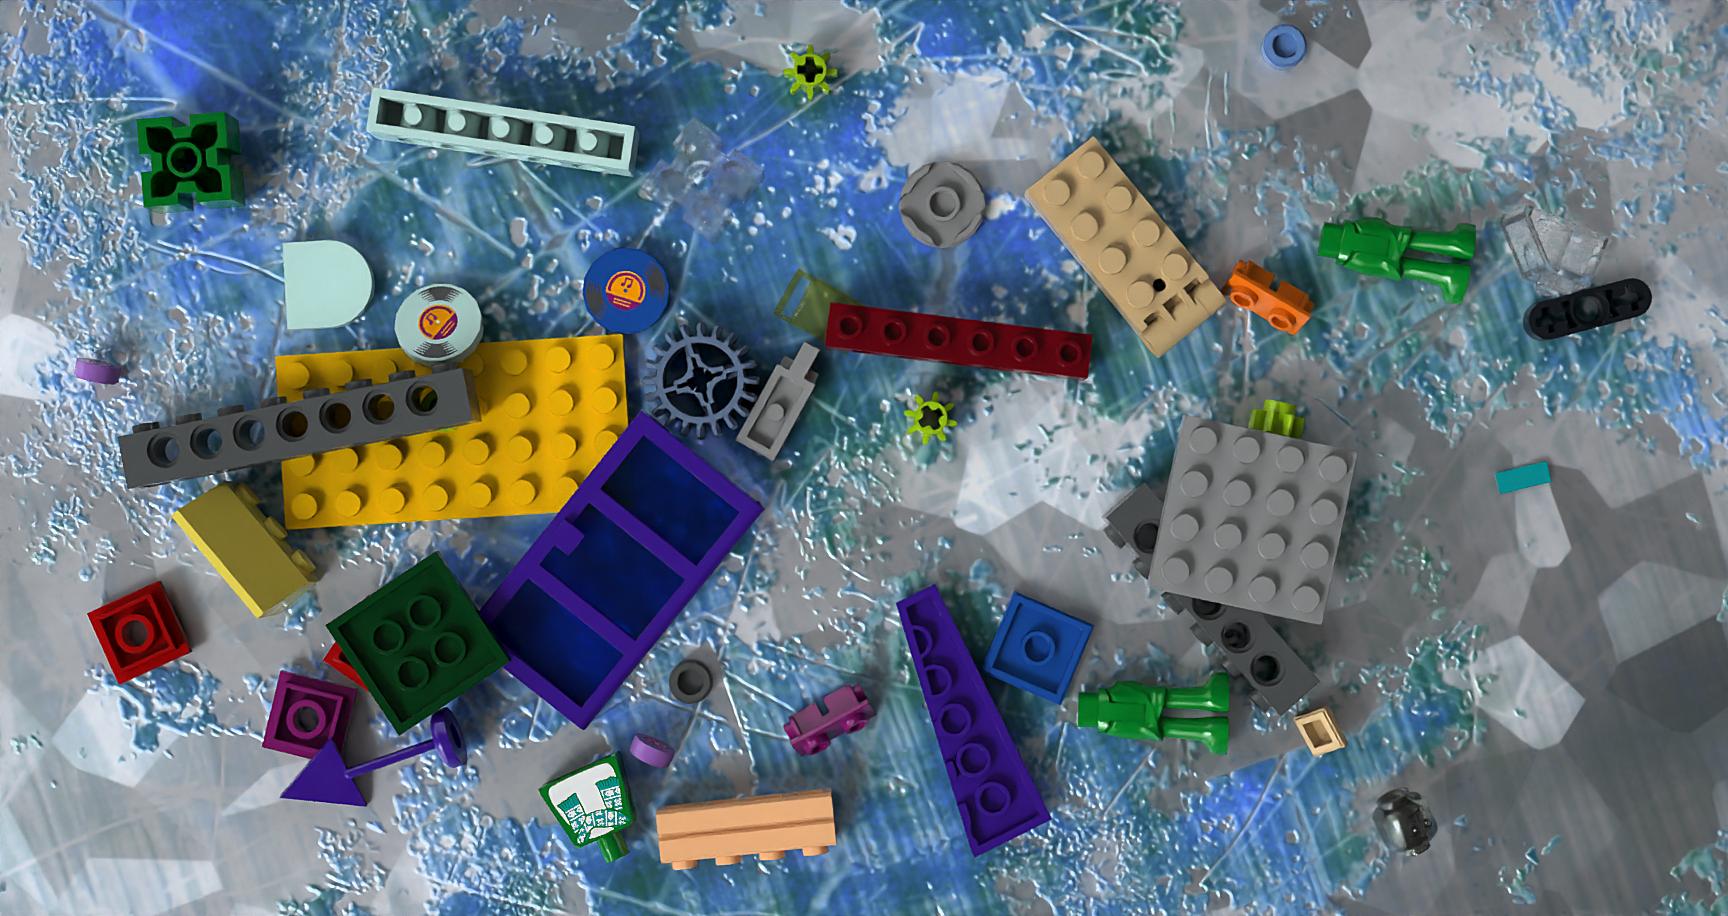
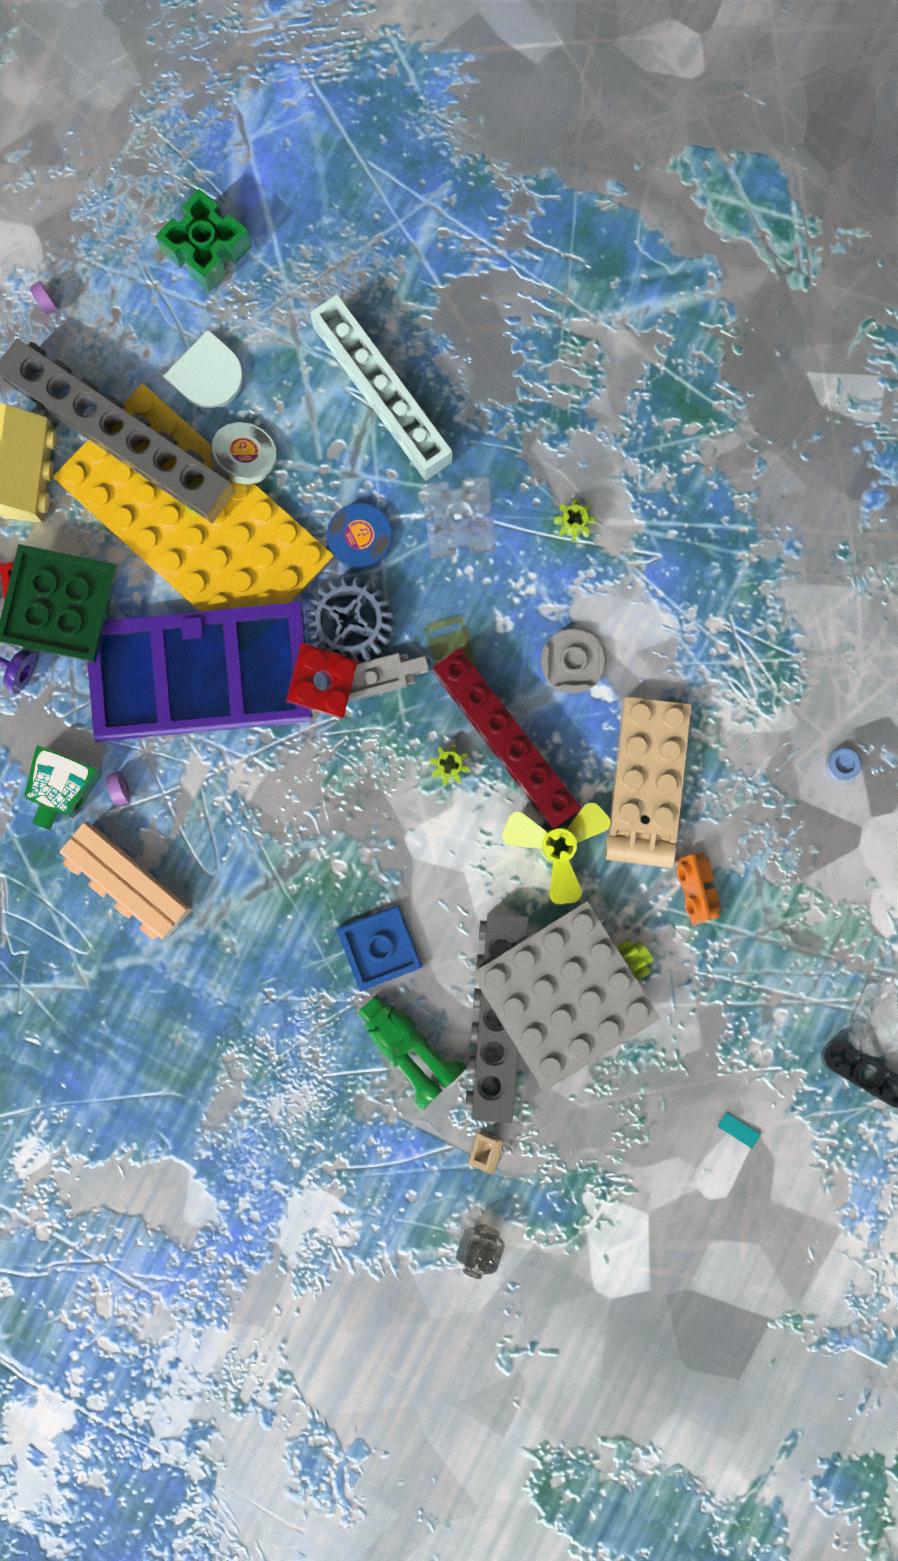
camera: 50 degrees right, 5 degrees down
dark grey tile [669,659,713,704] -> none
magenta hinge [783,683,877,757] -> none
dark purple wing [895,583,1052,858] -> none
green piece [1317,216,1476,305] -> none
none -> red piece [286,643,358,719]
none -> neon yellow piece [502,803,611,904]

